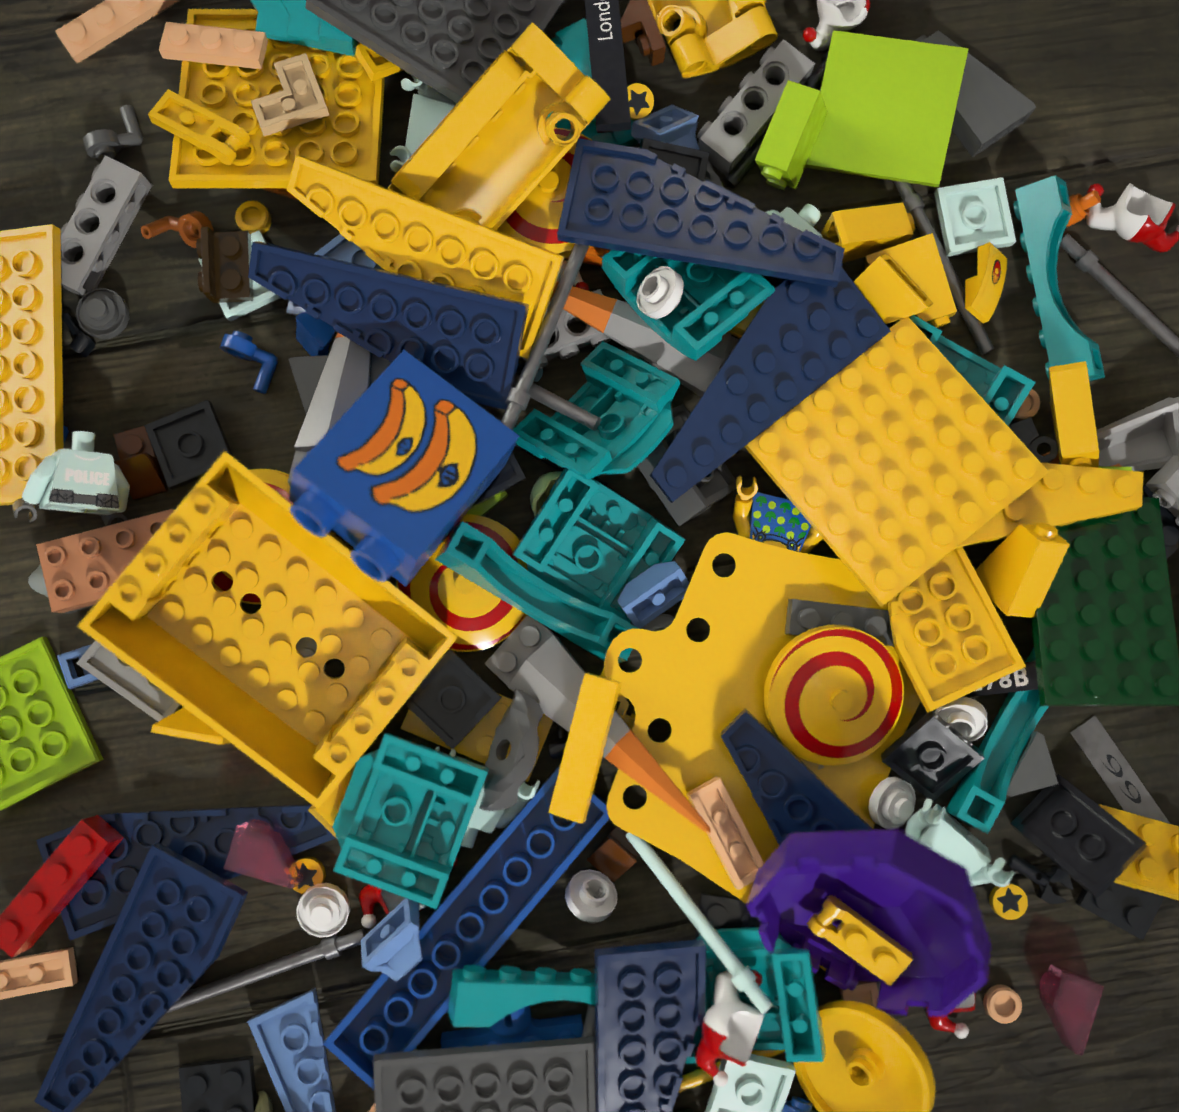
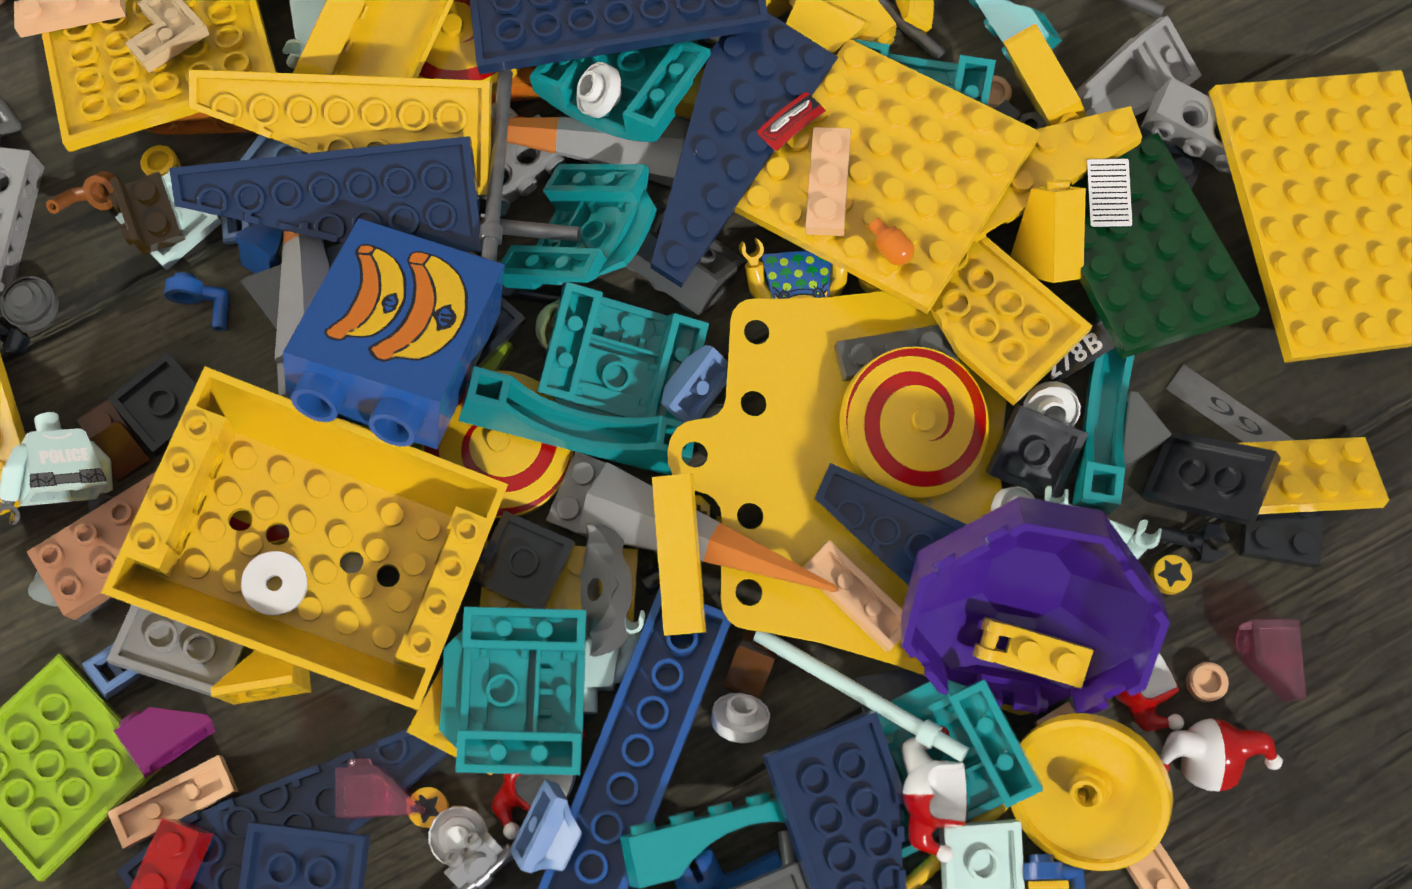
camera: 20 degrees left, 10 degrees down
yellow plate [148,89,251,165] -> none
none -> light nougat plate [107,755,239,849]
none -> magenta slope [114,707,215,779]
none -> white piece [241,551,308,616]
none -> light grey piece [444,832,503,888]
none -> sticker [757,92,826,151]
none -> light nougat plate [806,127,851,236]
none -> orange cylinder [868,217,914,266]
none -> white sticker [1087,159,1132,227]
none -> white piece [1159,718,1283,791]

